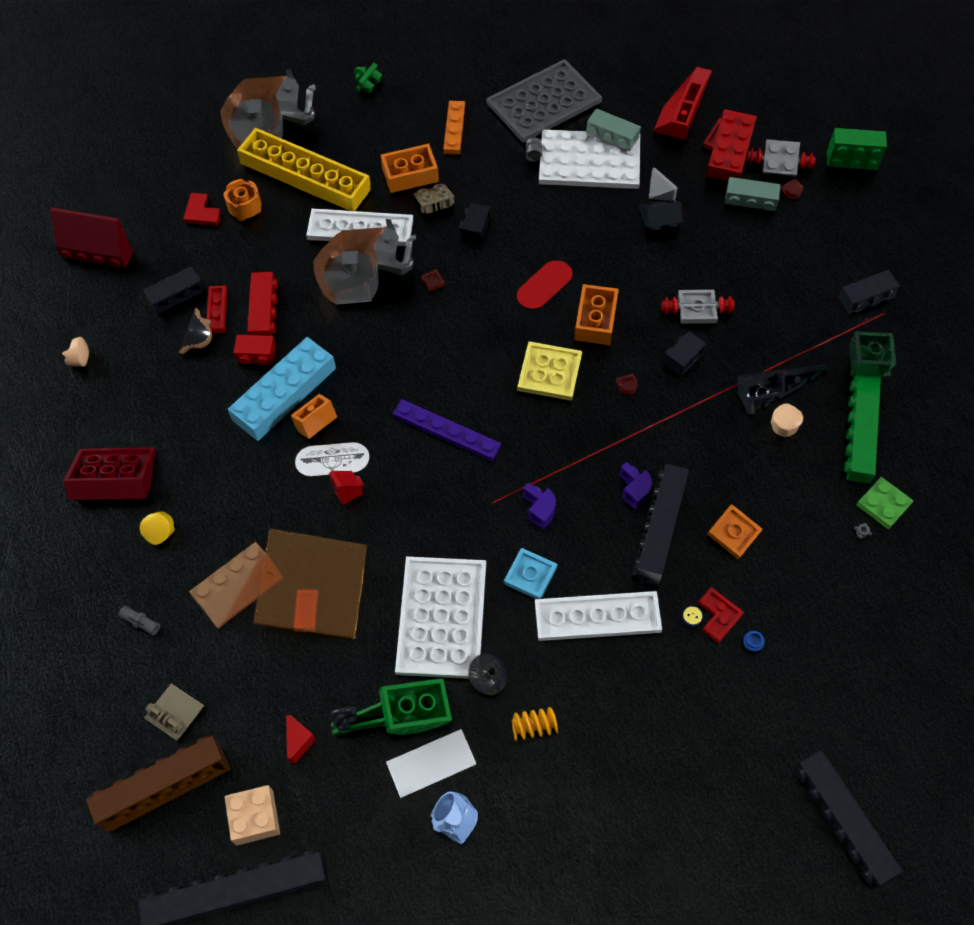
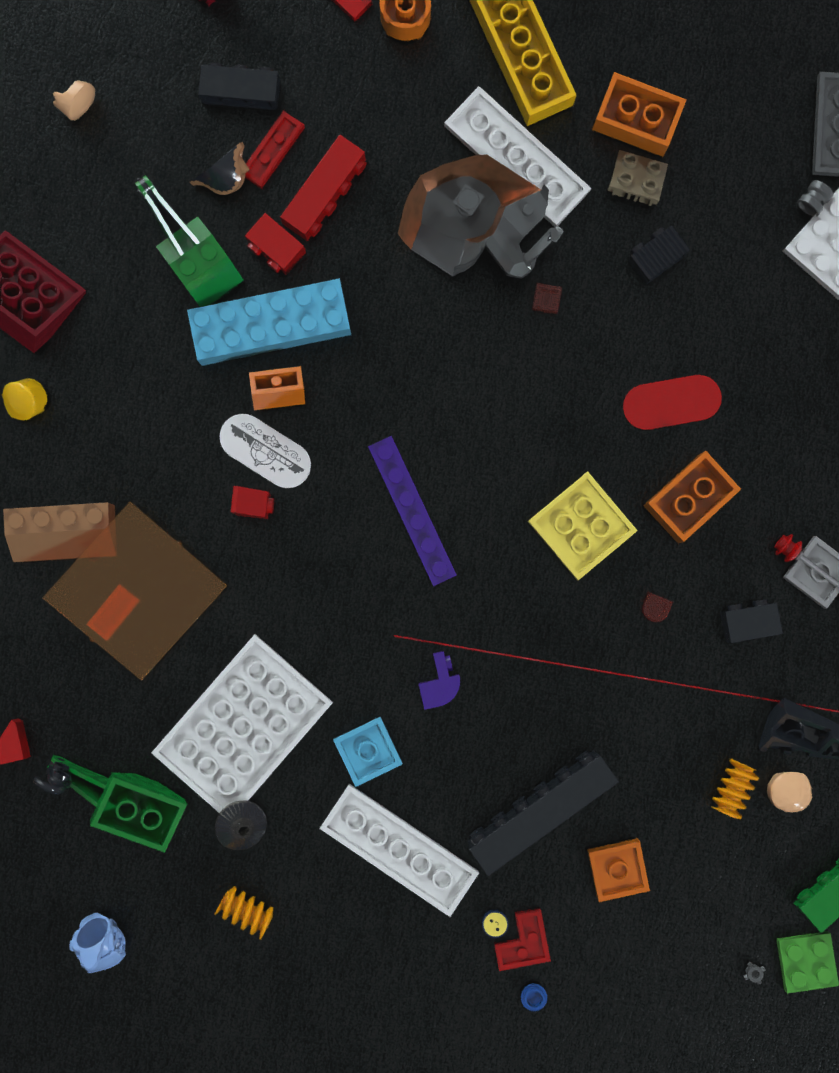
camera: 35 degrees right, 25 degrees up
white sticker [386,729,476,798] -> none
orange plate [444,101,465,154] -> none
dark purple brick [619,462,652,510] -> none
none -> green slope [135,175,244,307]
none -> light orange piece [712,759,759,819]

